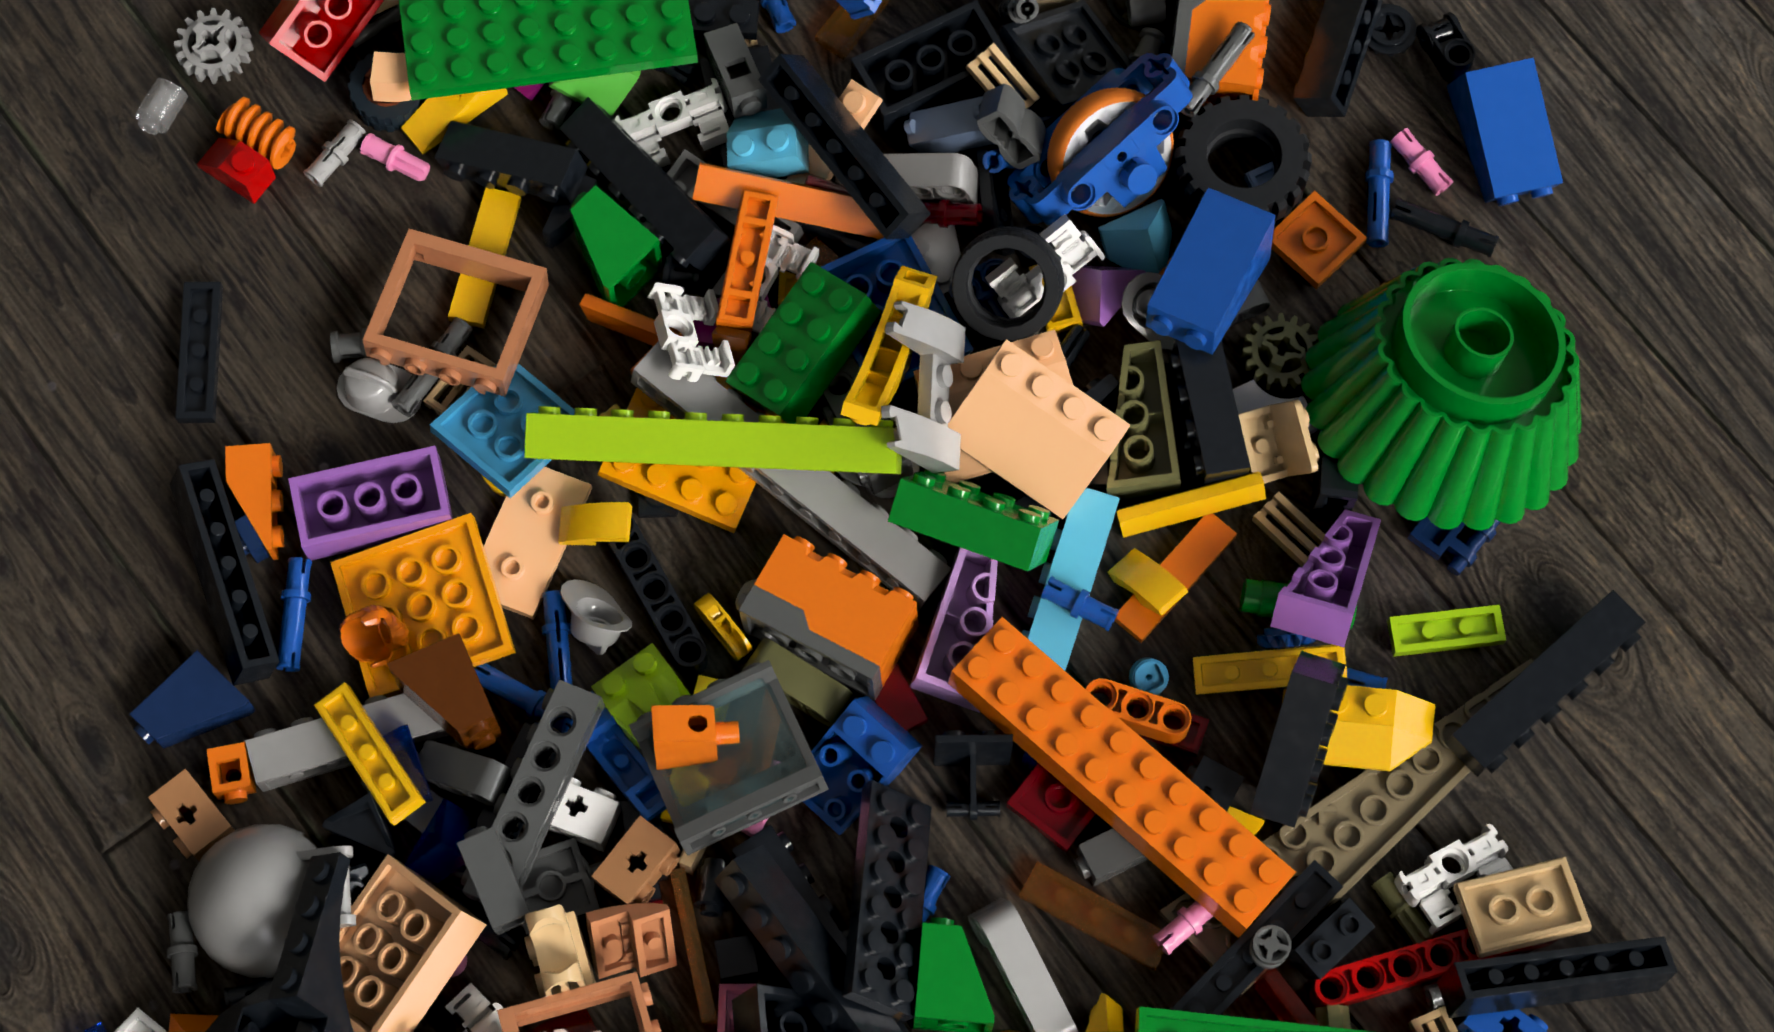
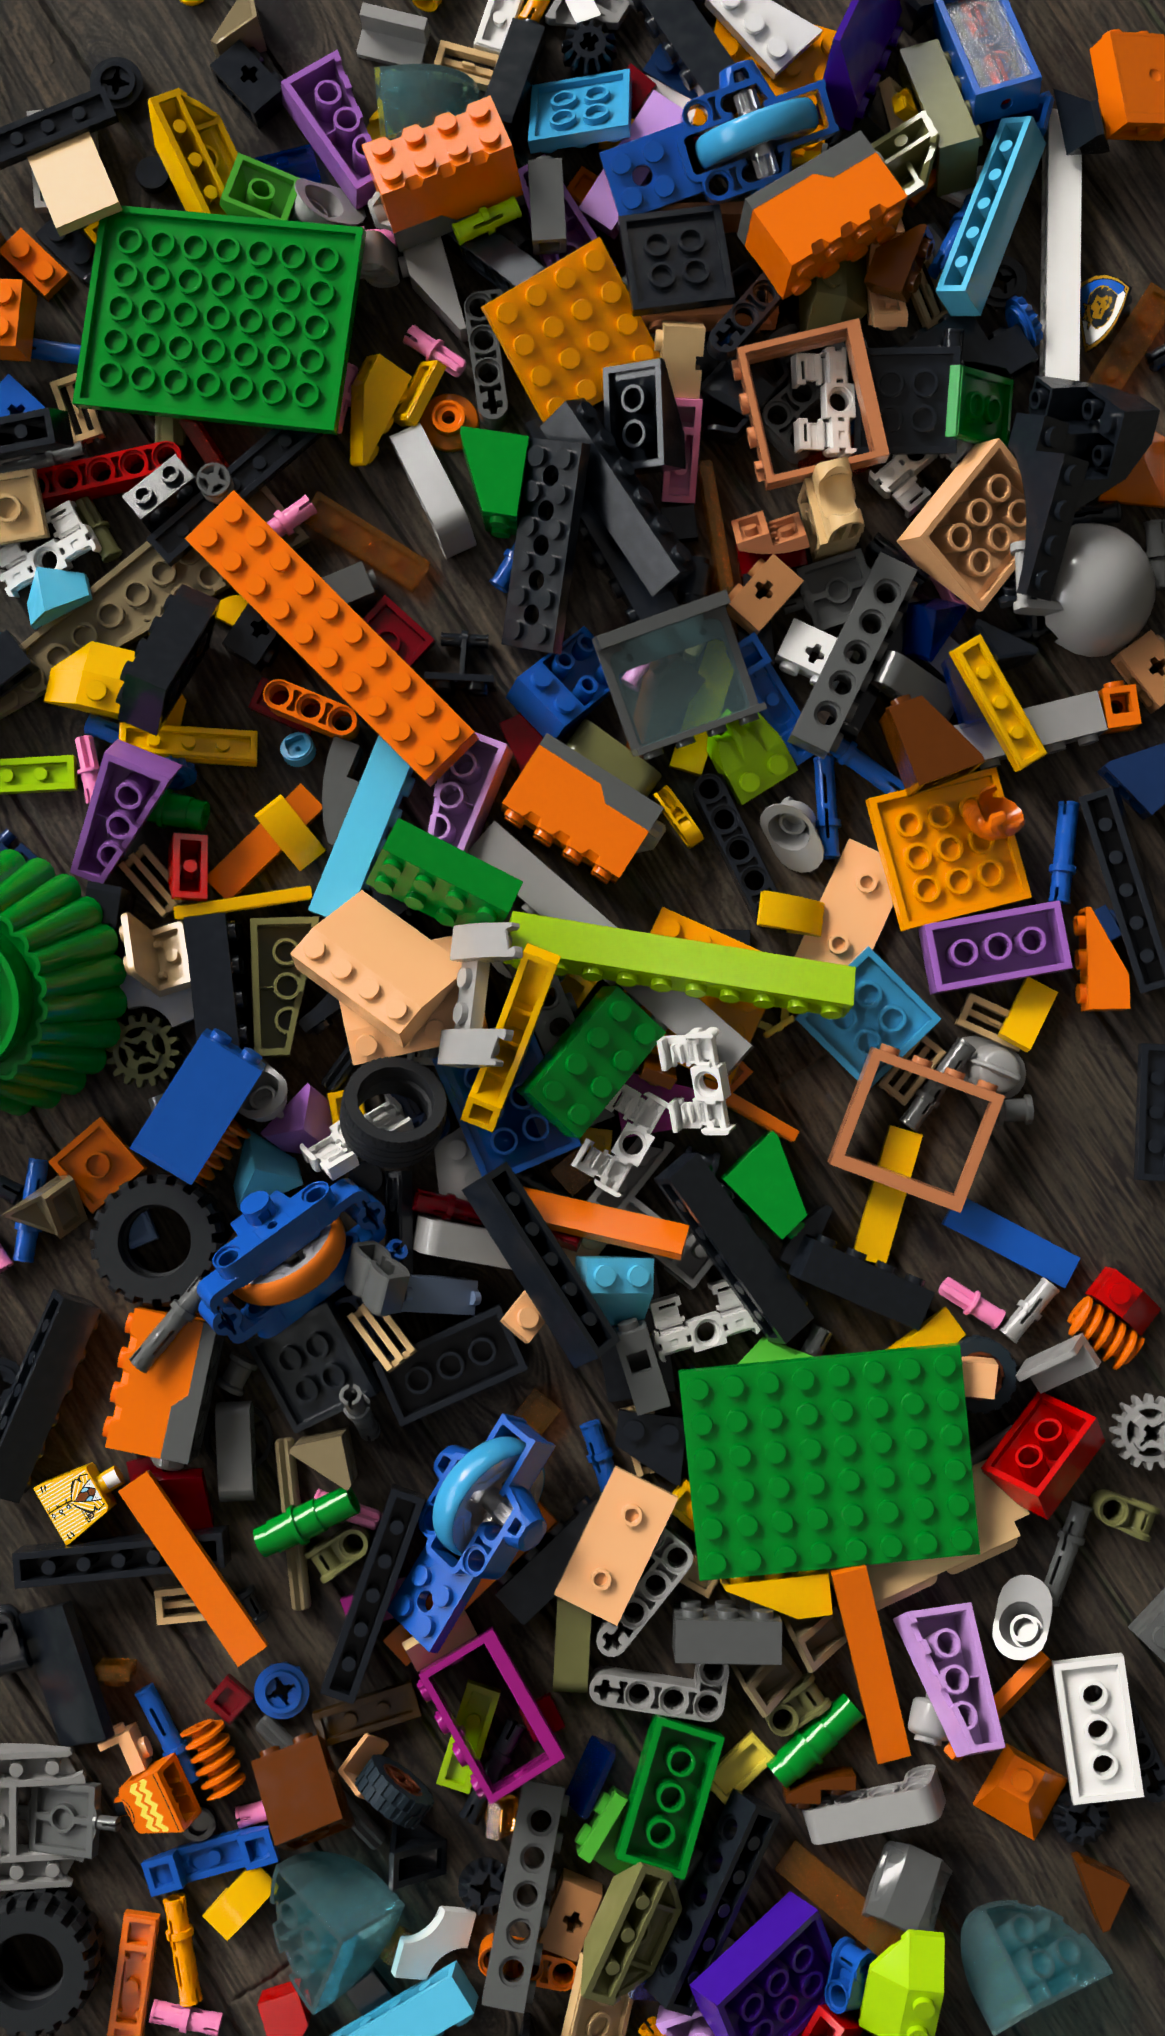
camera: 175 degrees left, 15 degrees up
dark grey brick [457,826,531,935] -> none
orange torso [651,705,740,770] -> none
orange plate [716,189,779,332] -> none
blue pin [1041,576,1119,632] -> none
none -> dark tan slope [1,1175,88,1239]
none -> medium azure slope [27,567,93,630]
none -> bright pink axle [75,735,100,804]
none -> red slope [168,833,208,902]
none -> dark grey slope [322,736,363,848]
none -> blue tile [941,1198,1081,1288]
none -> tan tile [955,993,1020,1052]
none -> yellow tile [997,977,1058,1052]
none -> light grey panel [1015,1333,1101,1394]

